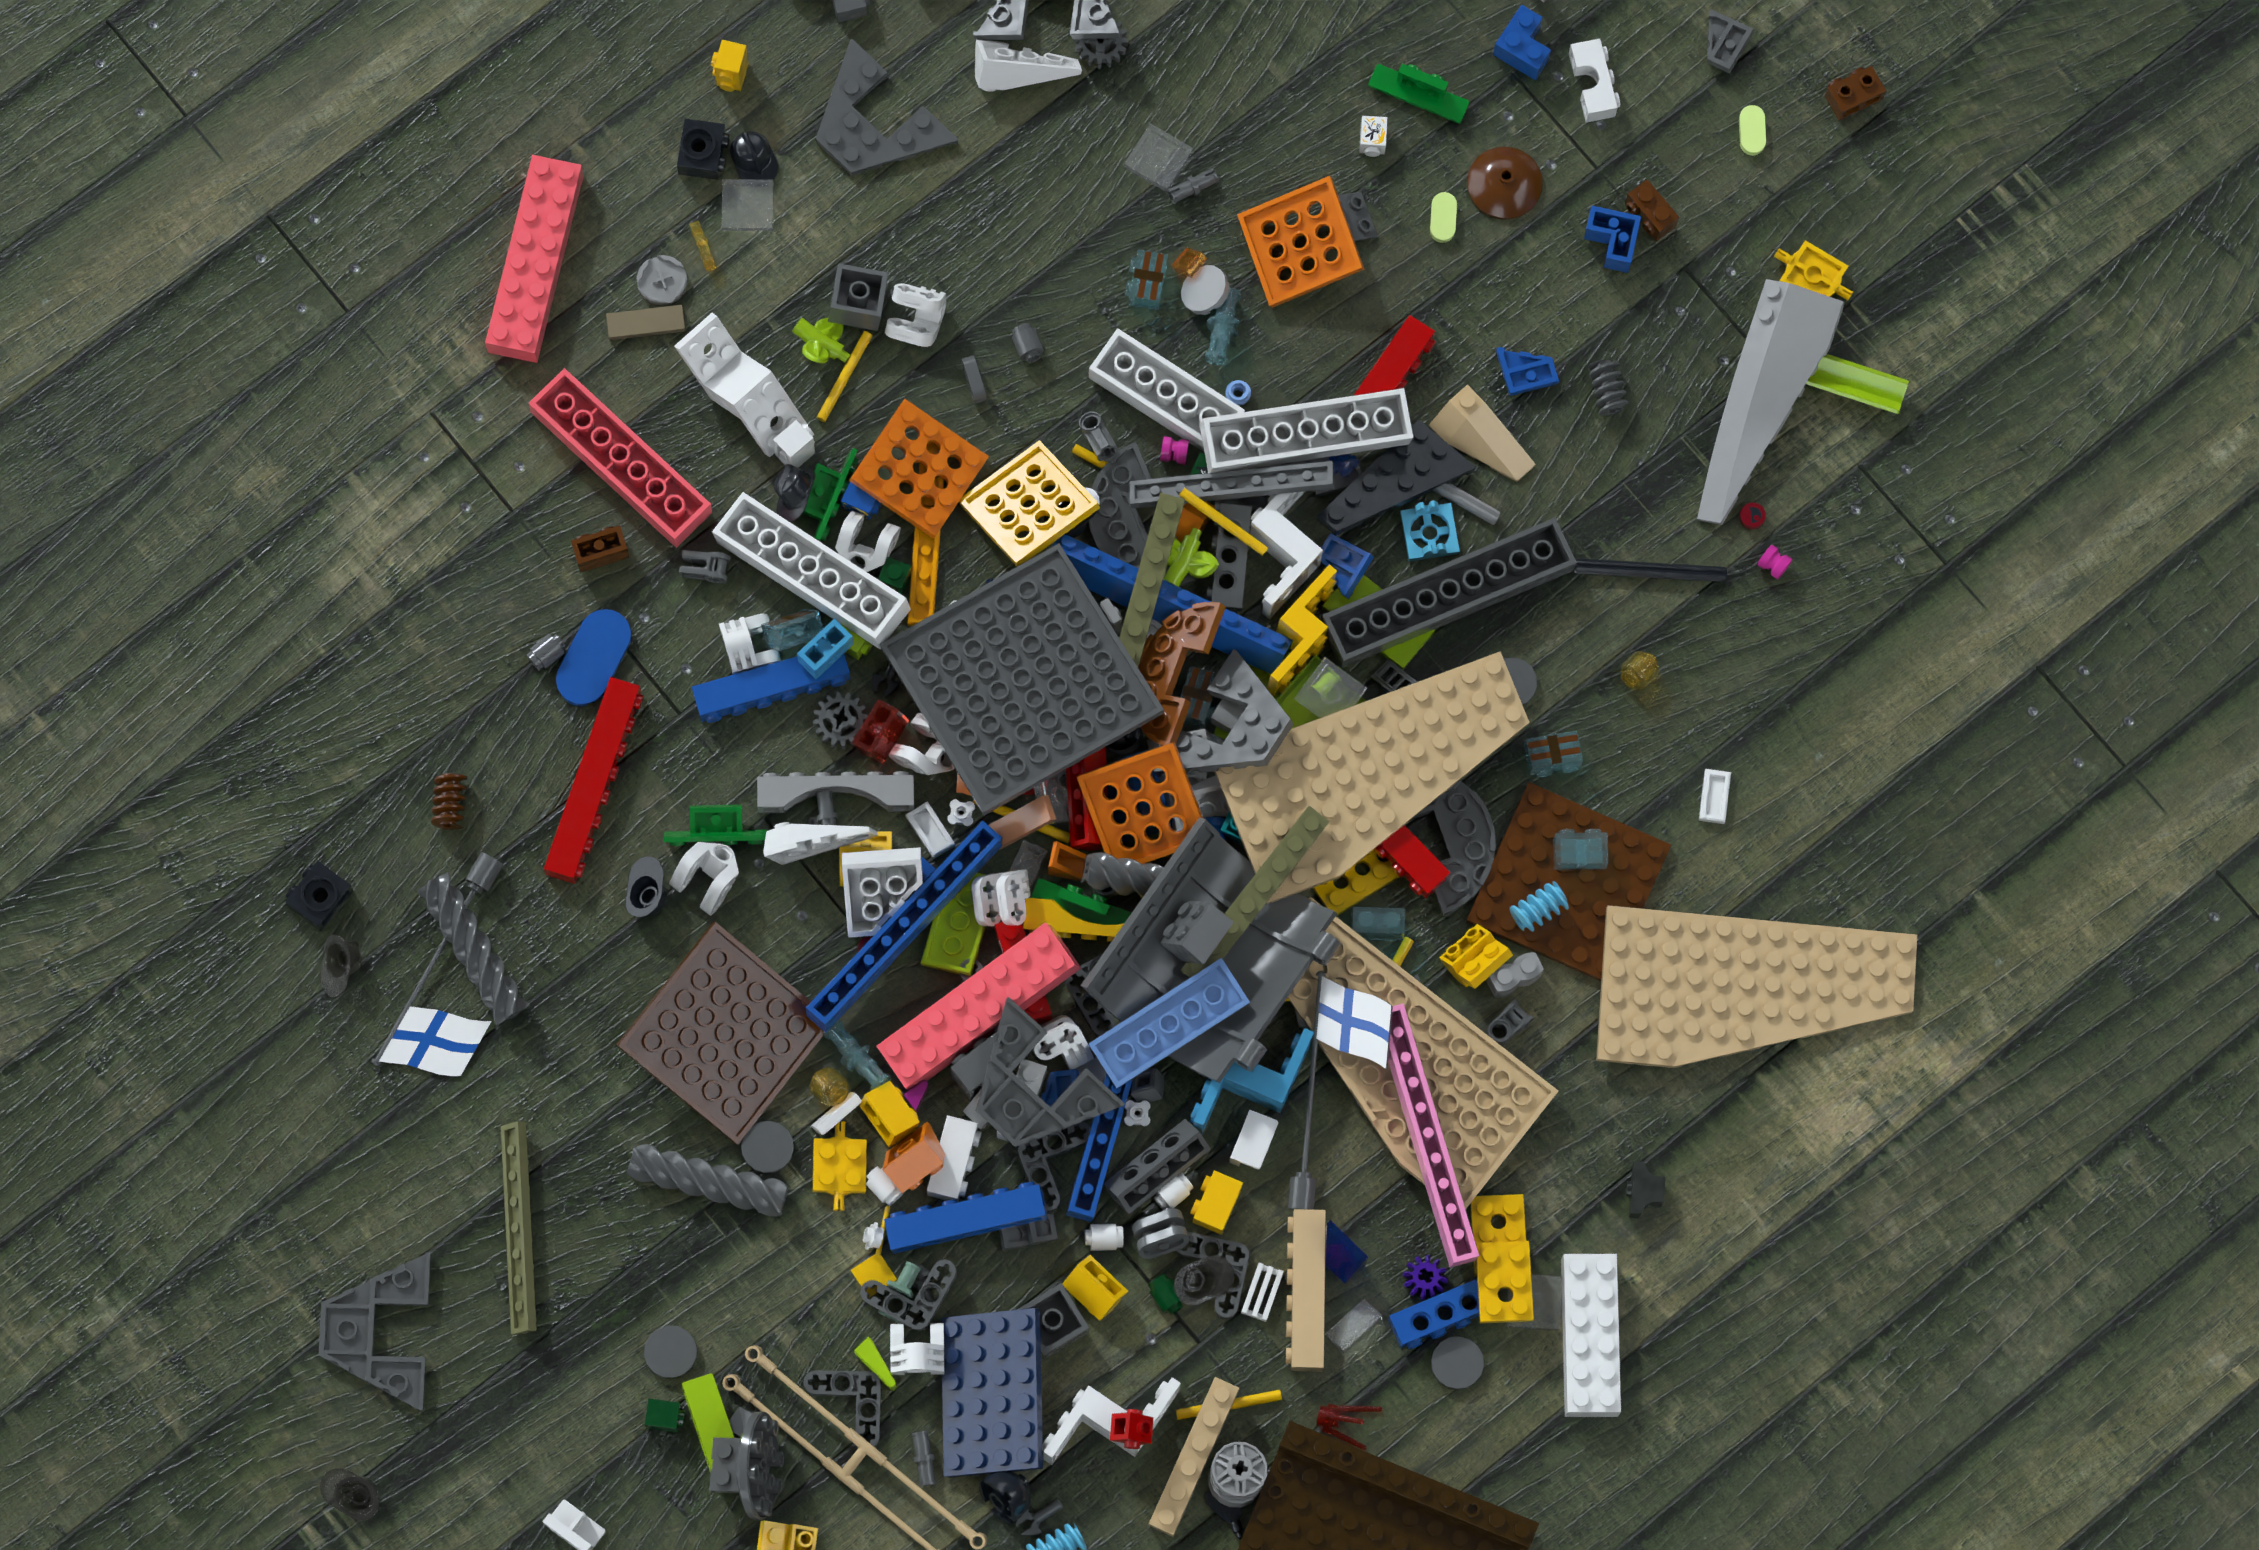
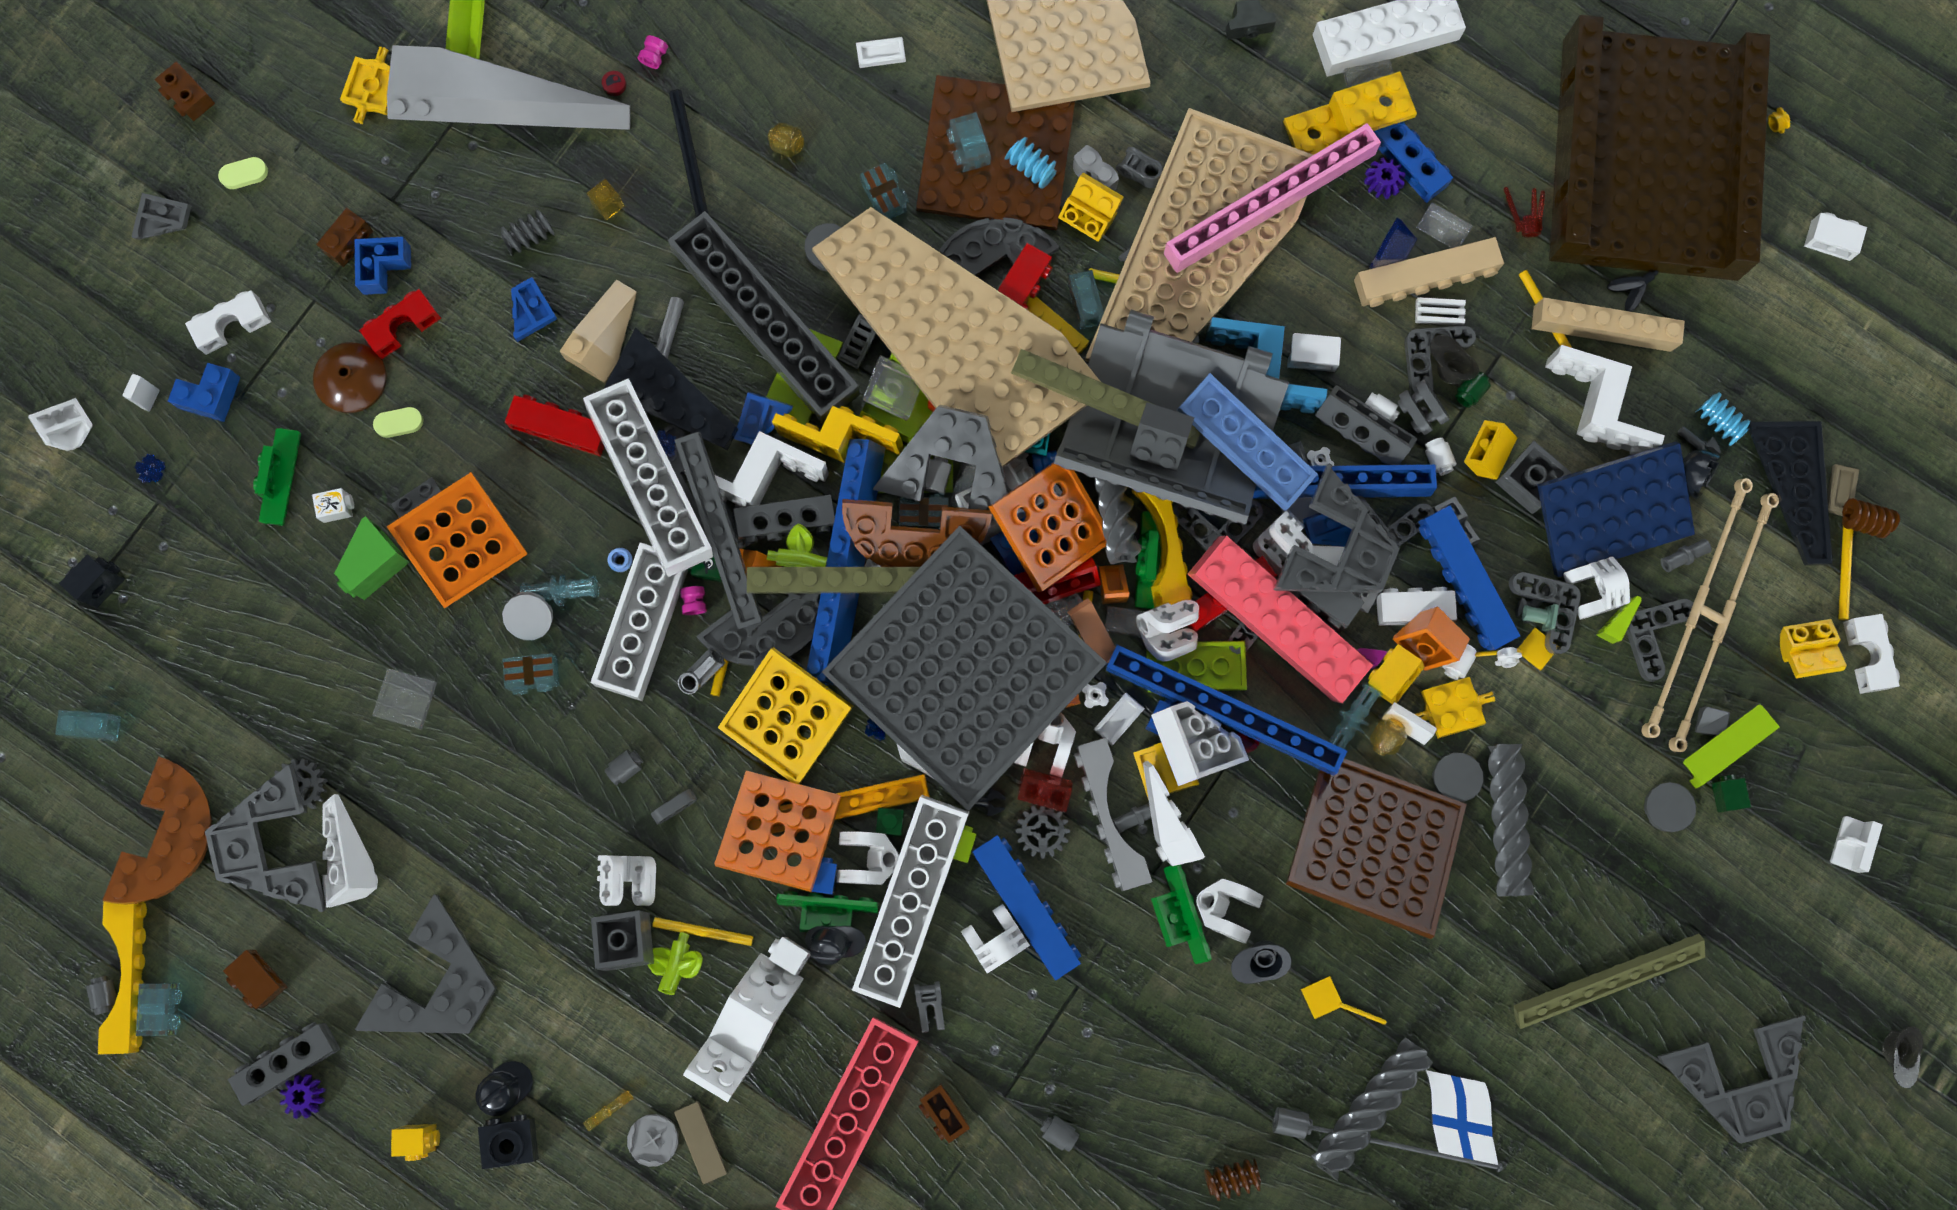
camera: 105 degrees left, 5 degrees up
red brick [544,677,644,884] -> none
blue tile [556,609,631,706] -> none
dark grey bracket [709,1412,784,1520] -> none
clear tile [722,179,773,231] -> none
clear light blue brick [761,608,824,651] -> none
dark azure brick [797,618,853,679] -> none
light grey plate [1100,598,1123,635] -> none
red brick [1110,1409,1154,1449] -> none
dark grey pin [1167,168,1219,204] -> none
clear orange tile [1171,247,1207,278] -> none
yellow bar [1179,487,1268,556] -> none
yellow brick [1190,1170,1243,1235] -> none
light grey wheel [1208,1442,1267,1508] -> none
flag [1288,971,1393,1210] -> none
medium azure piece [1400,500,1460,561] -> none
dark grey tile [1431,1336,1484,1390] -> none
none -> bright green slope [334,516,410,600]
none -> red arch [359,289,441,359]
none -> clear yellow brick [587,179,624,220]
none -> yellow piece [1301,976,1387,1025]

